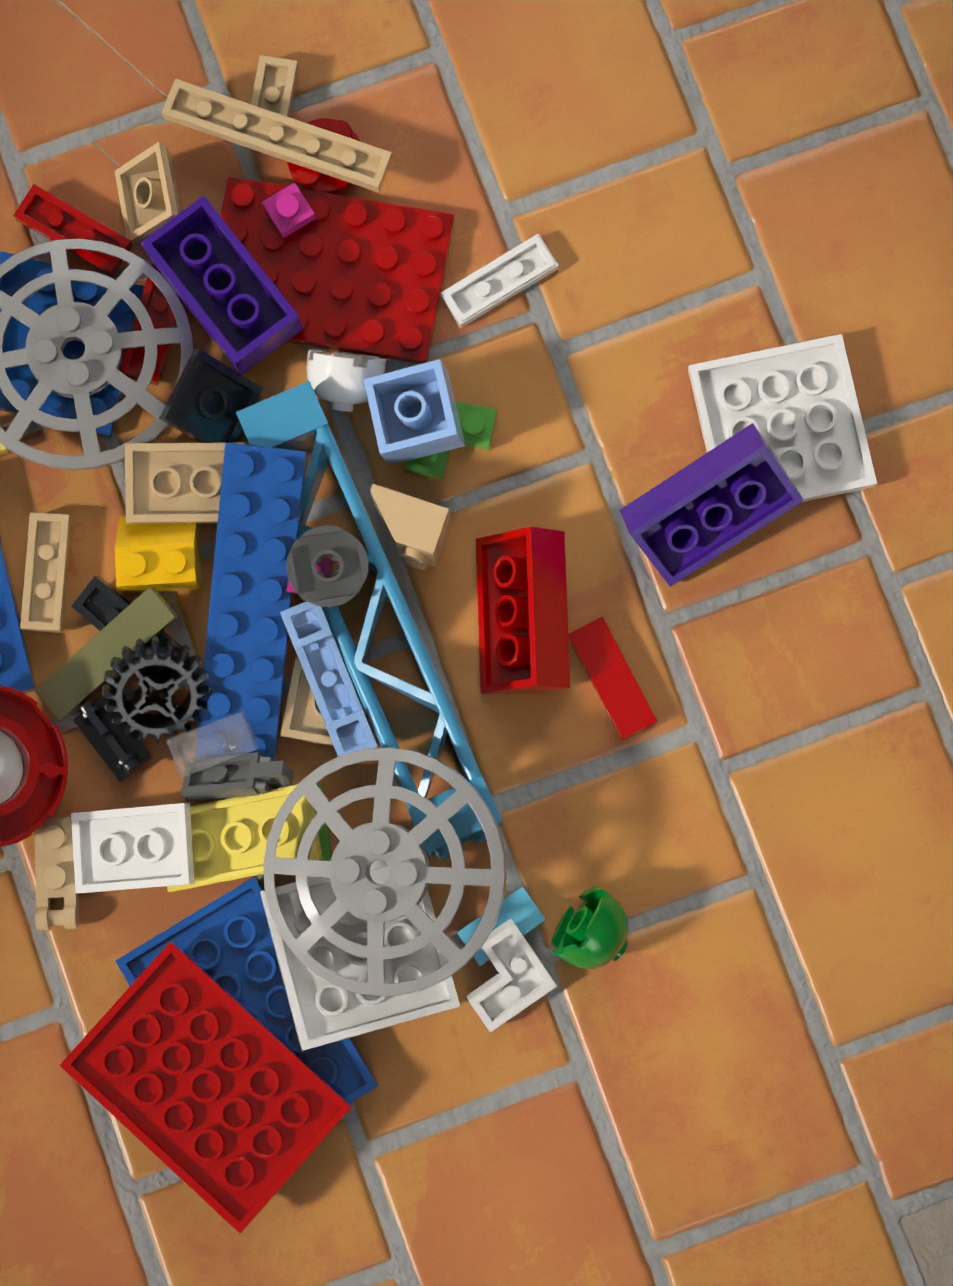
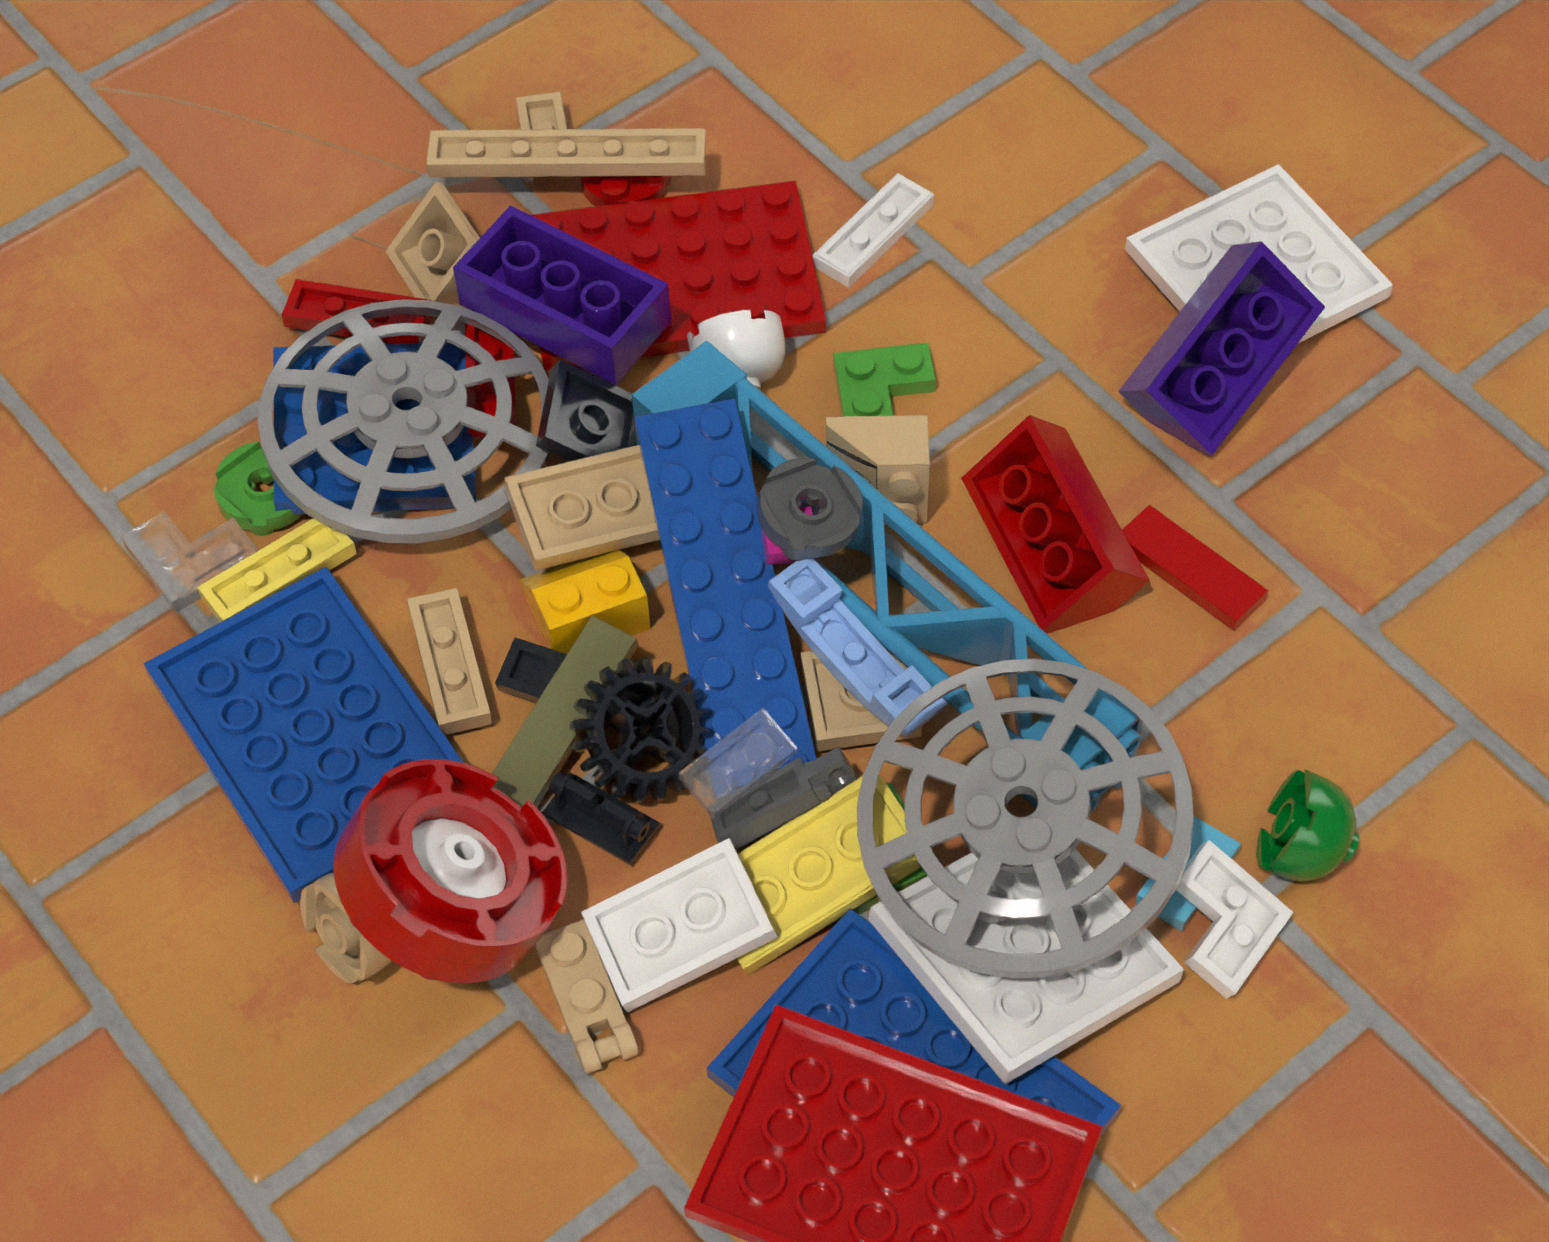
camera: 25 degrees left, 25 degrees down
dark pink plate [262,182,316,239] -> none
light blue brick [364,359,465,466] -> none

